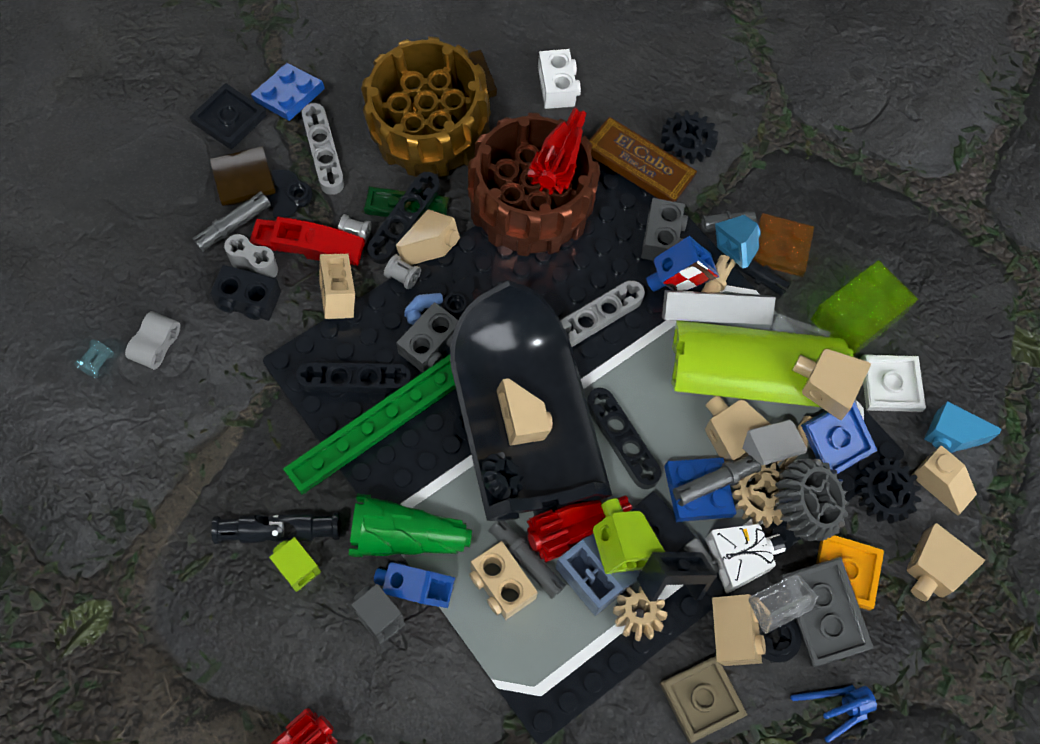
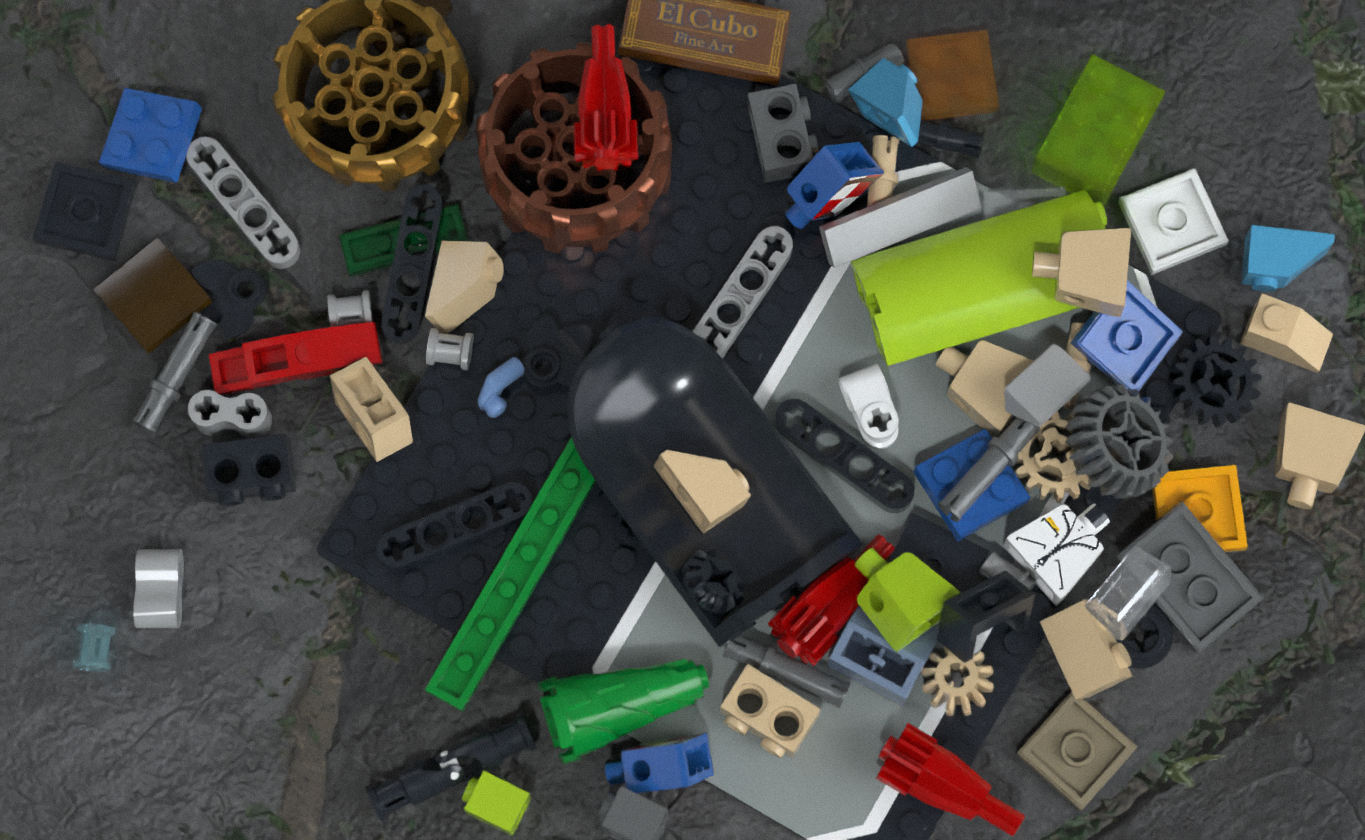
camera: 15 degrees left, 10 degrees up
dark grey brick [396,302,459,373] -> none
blue plant [790,685,877,743] -> none
none -> white piece [838,364,899,449]
none -> red piece [876,723,1025,836]

